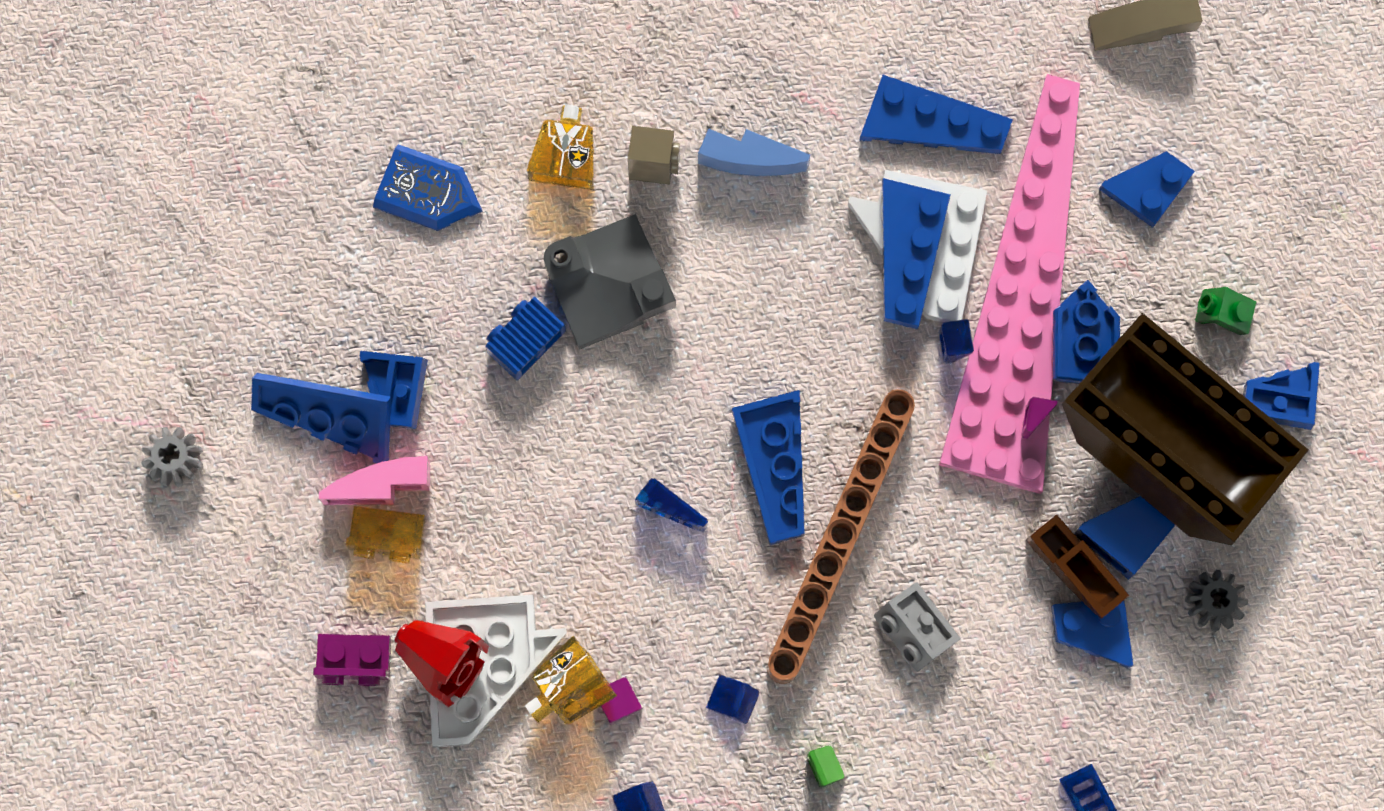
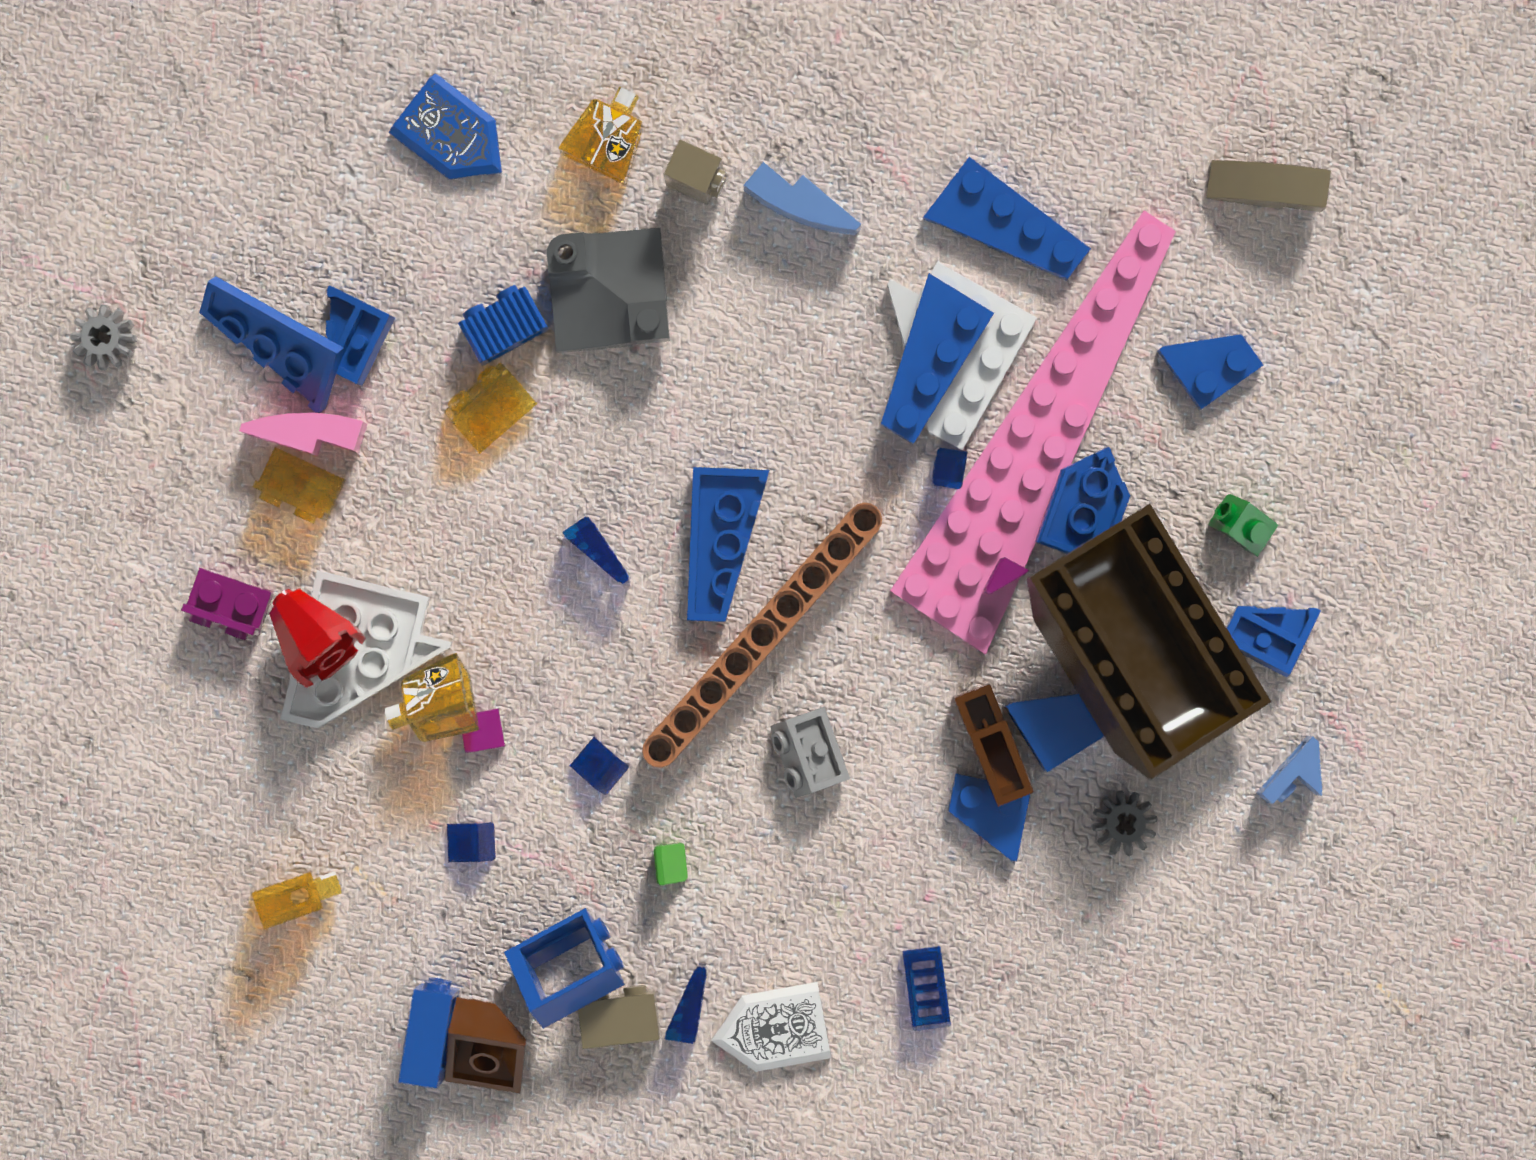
camera: 25 degrees right, 10 degrees up
none -> clear yellow bracket [444,362,537,454]
none -> medium blue slope [1256,736,1322,804]

